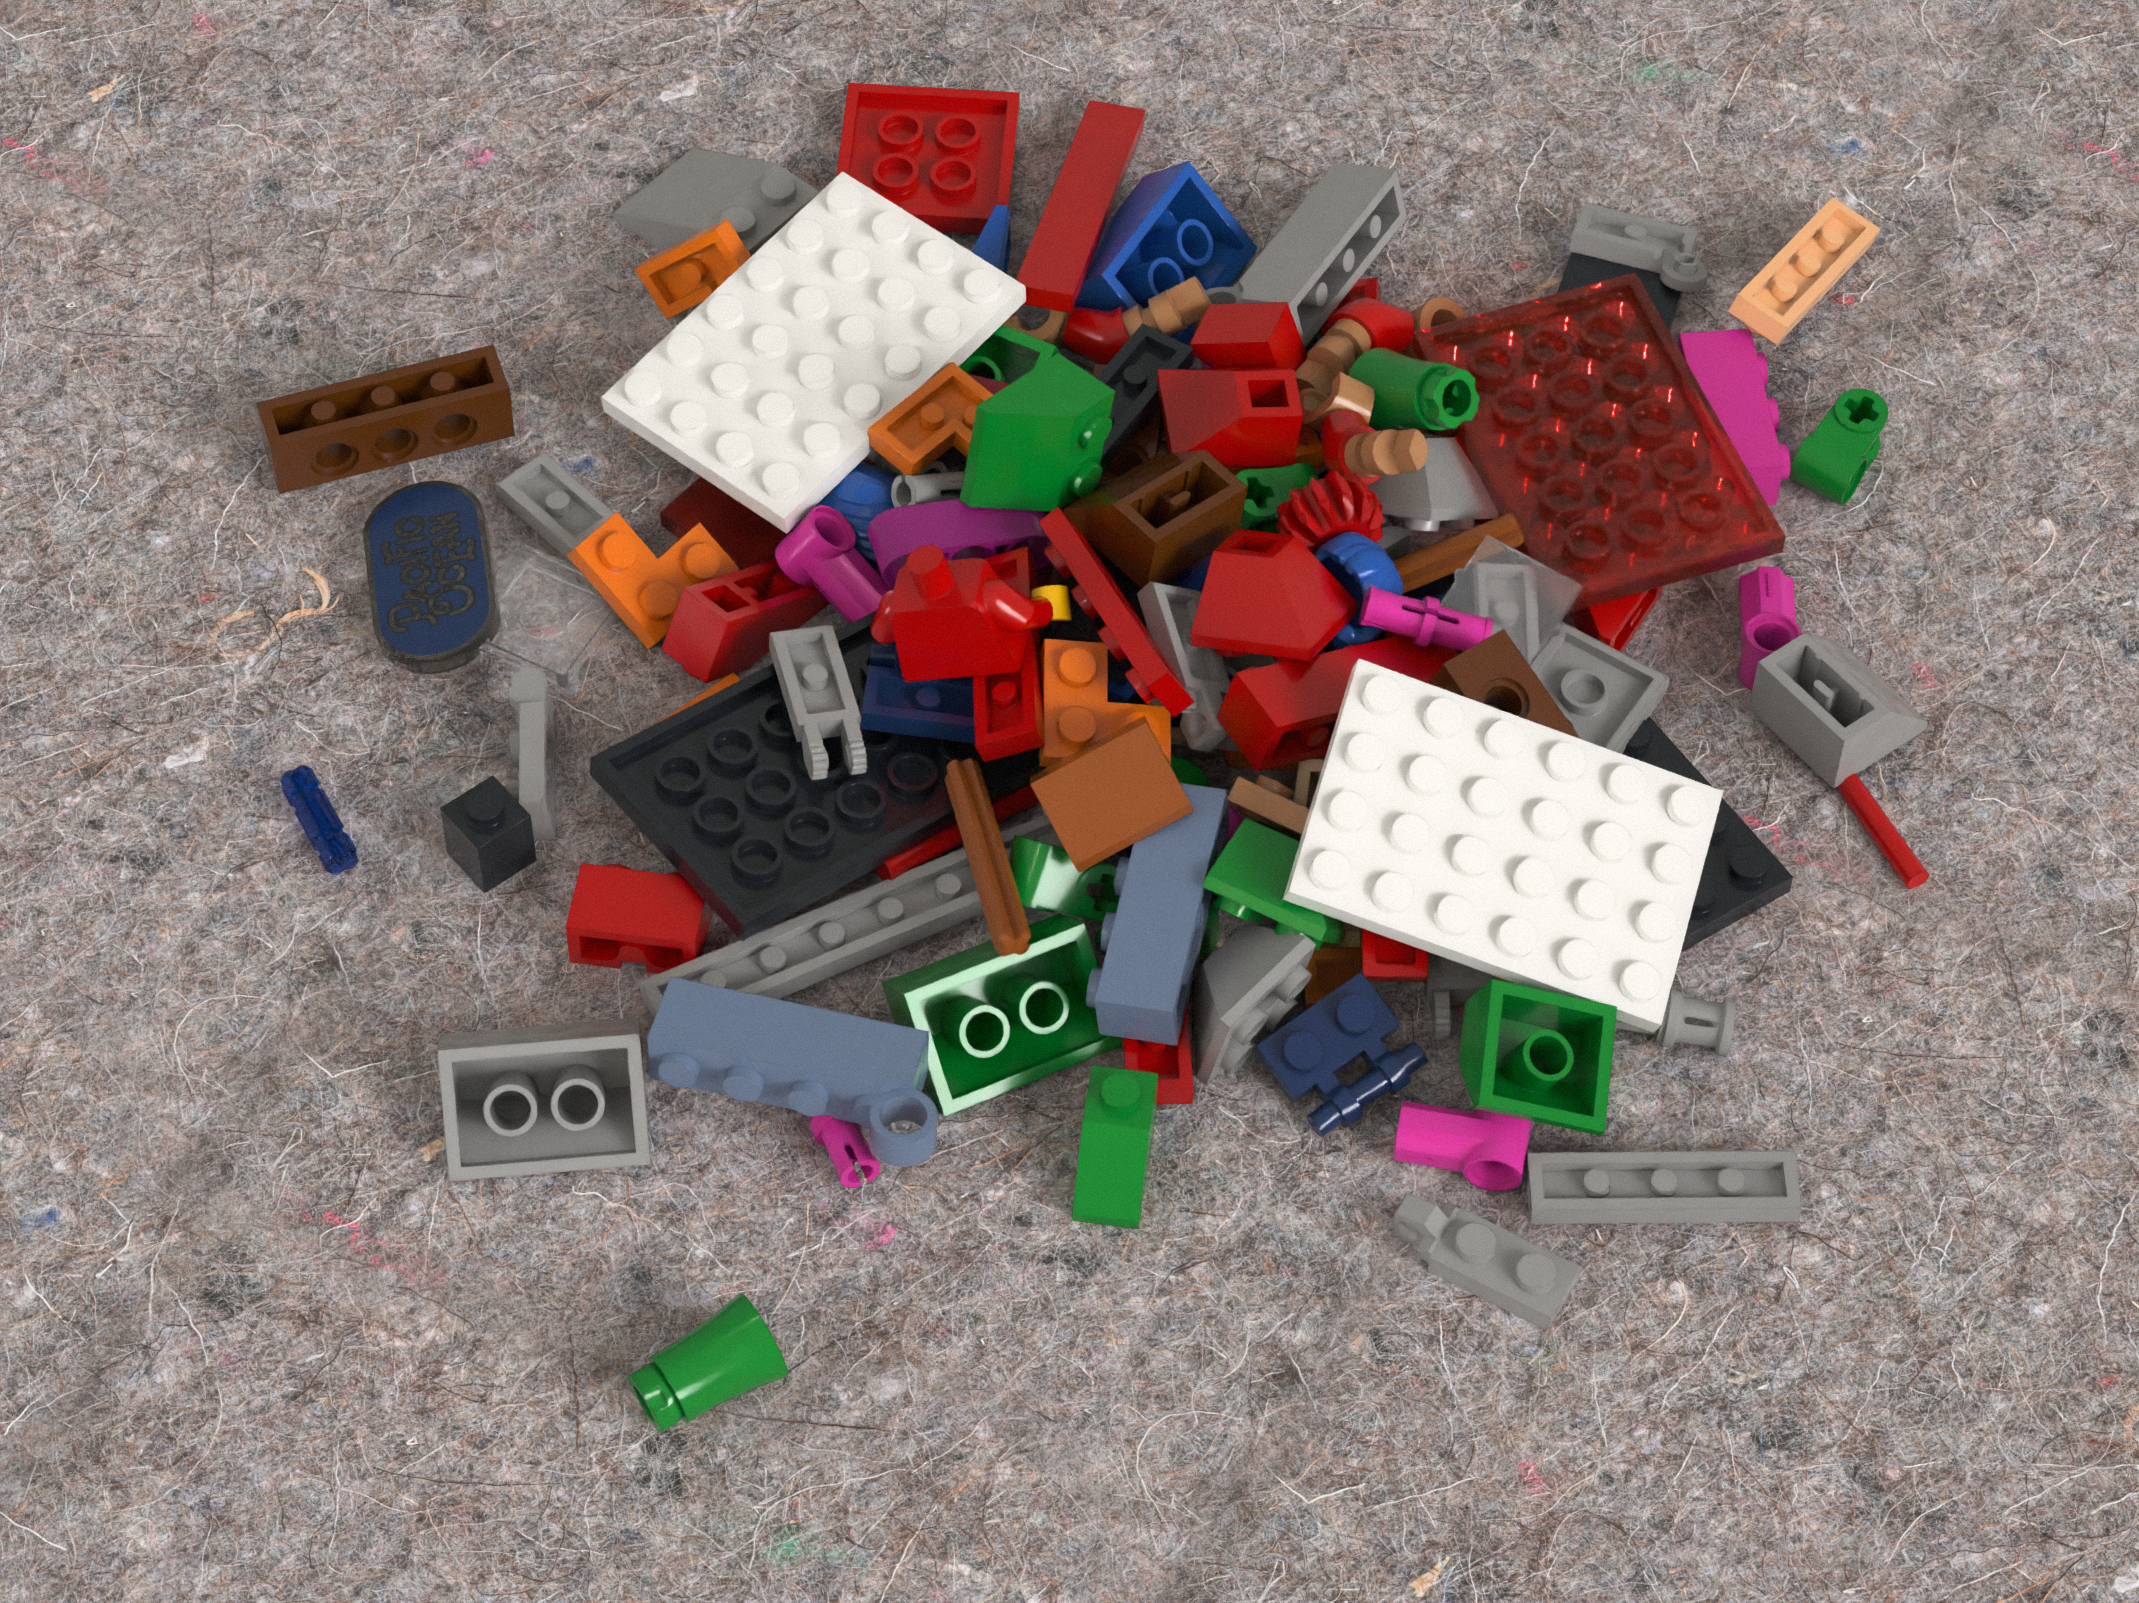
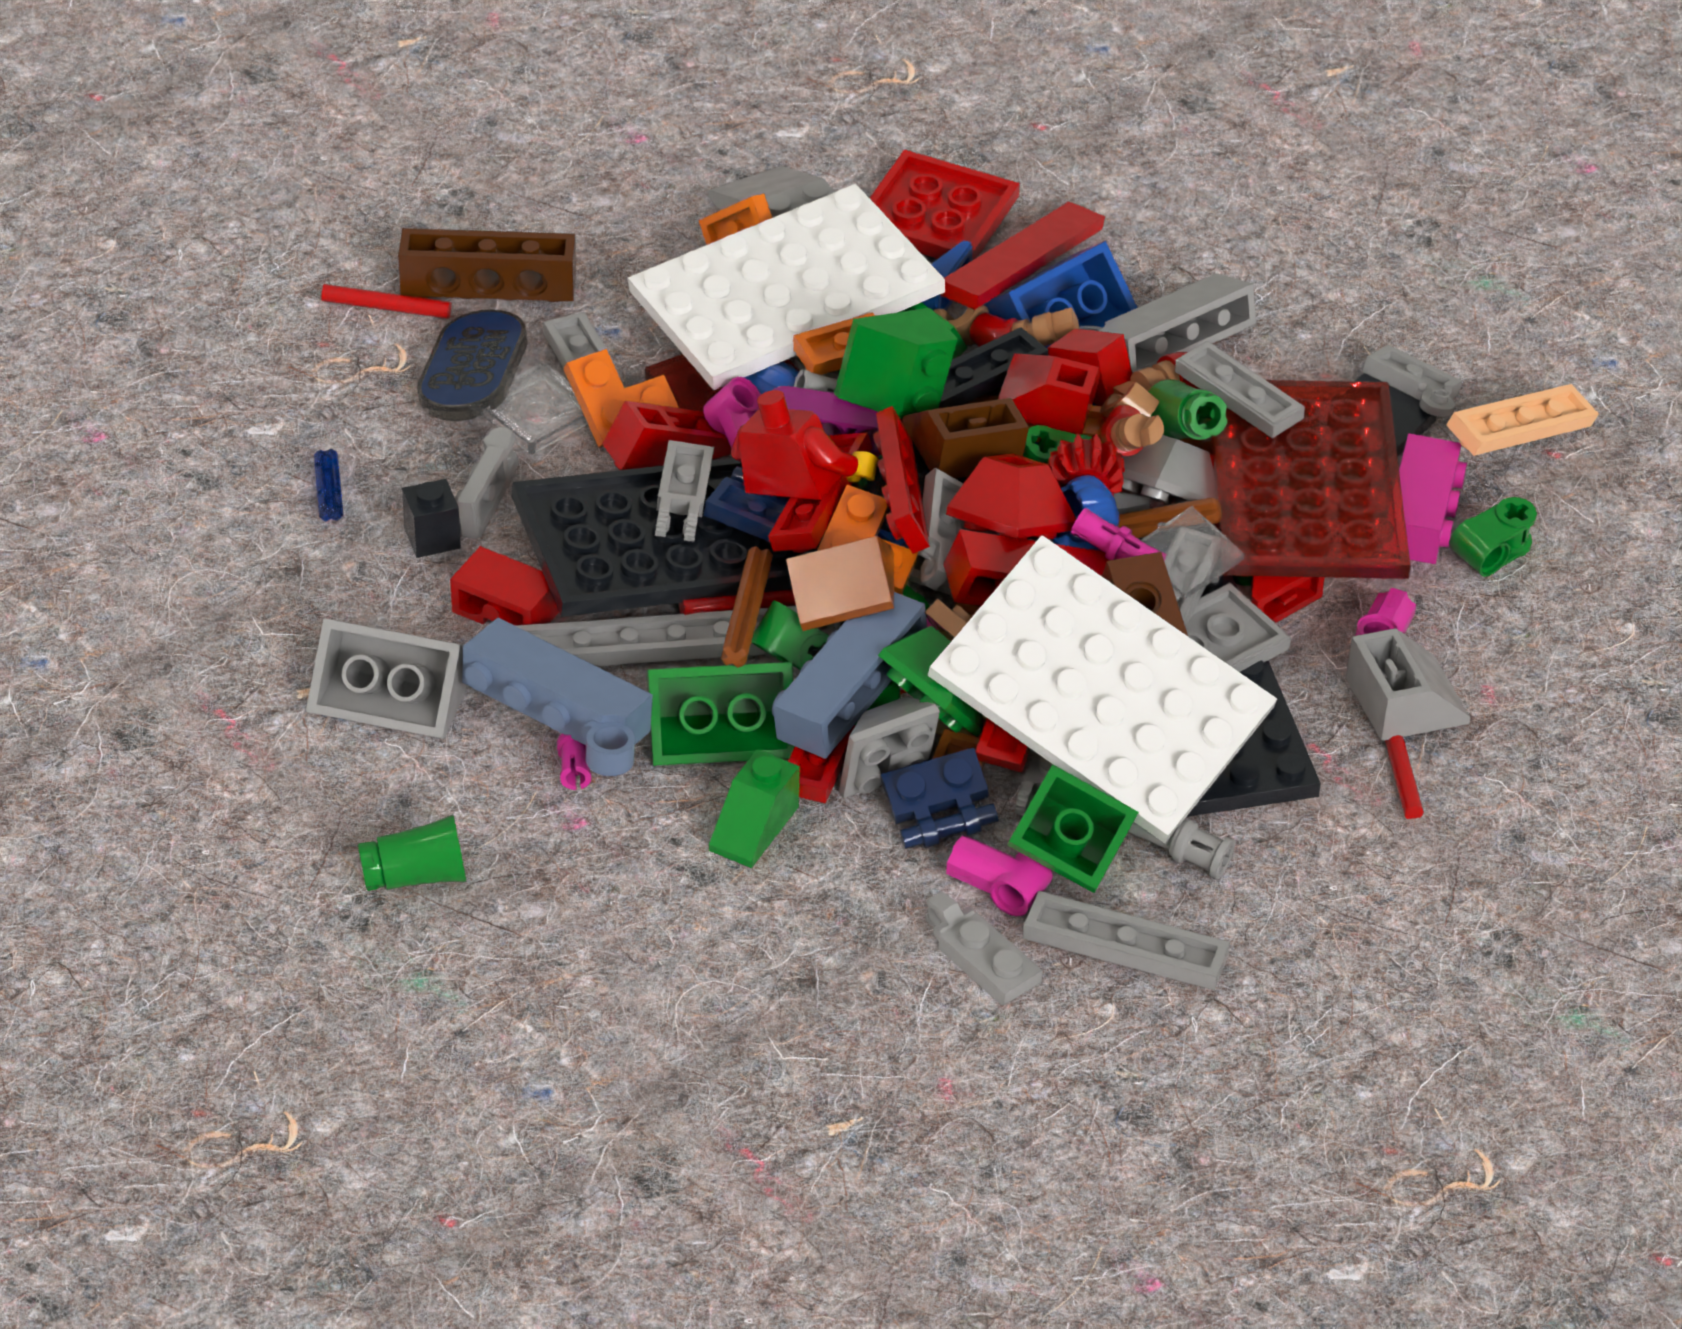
camera: 20 degrees right, 10 degrees down
none -> red bar [321,284,452,319]
none -> light grey tile [1175,341,1305,438]

